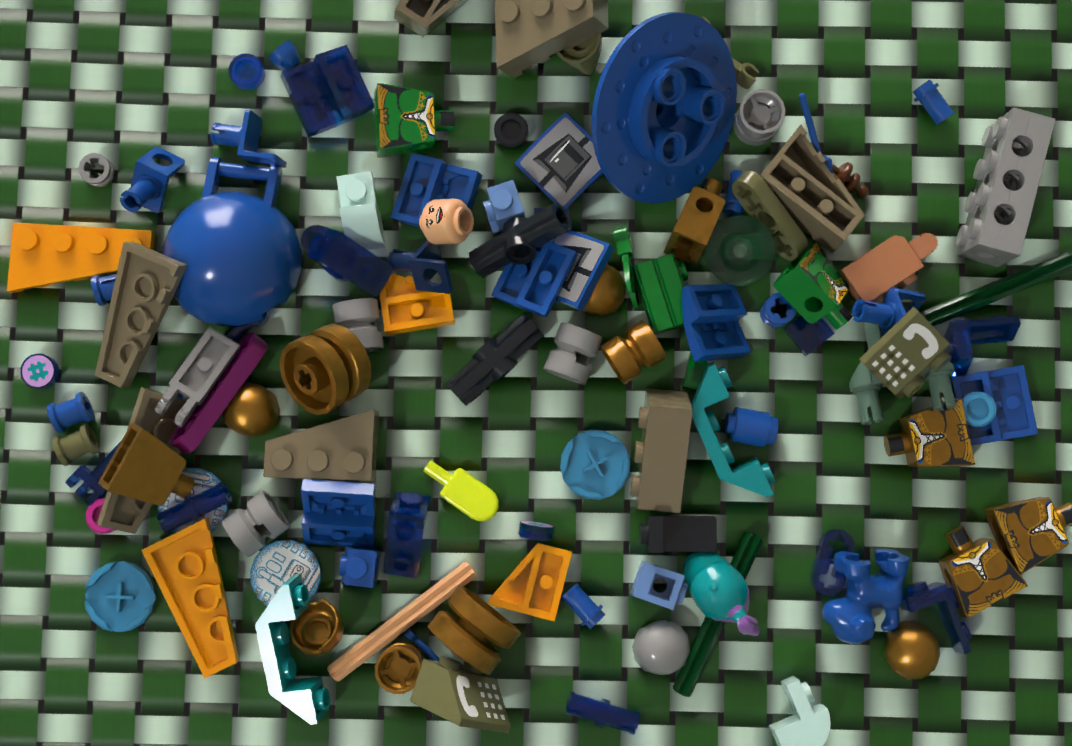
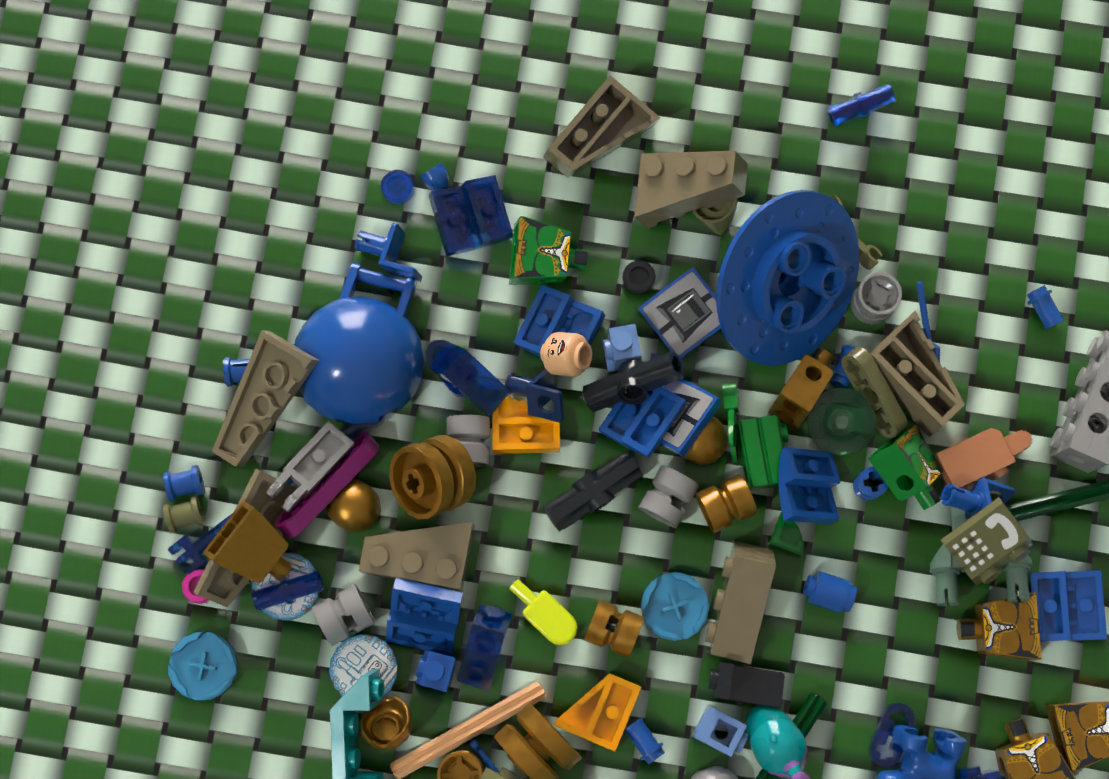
camera: 10 degrees right, 5 degrees down
light orange wing [7,223,155,293] -> none
tile [20,354,59,389] -> none
light grey bush [79,153,115,187] -> none
blue bracket [120,147,185,213] -> none
light orange wing [141,517,240,679] -> none
light aqua brick [336,171,386,253] -> none
clear blue tile [518,521,555,541] -> none
teal slope [691,362,776,497] -> none
clear blue tile [783,316,835,356] -> none
reddish brown hair [832,162,869,198] -> none
clear blue bracket [944,316,1021,377] -> none
dark azure tile [962,392,997,427] -> none
none -> pearl gold wheel [584,599,644,658]

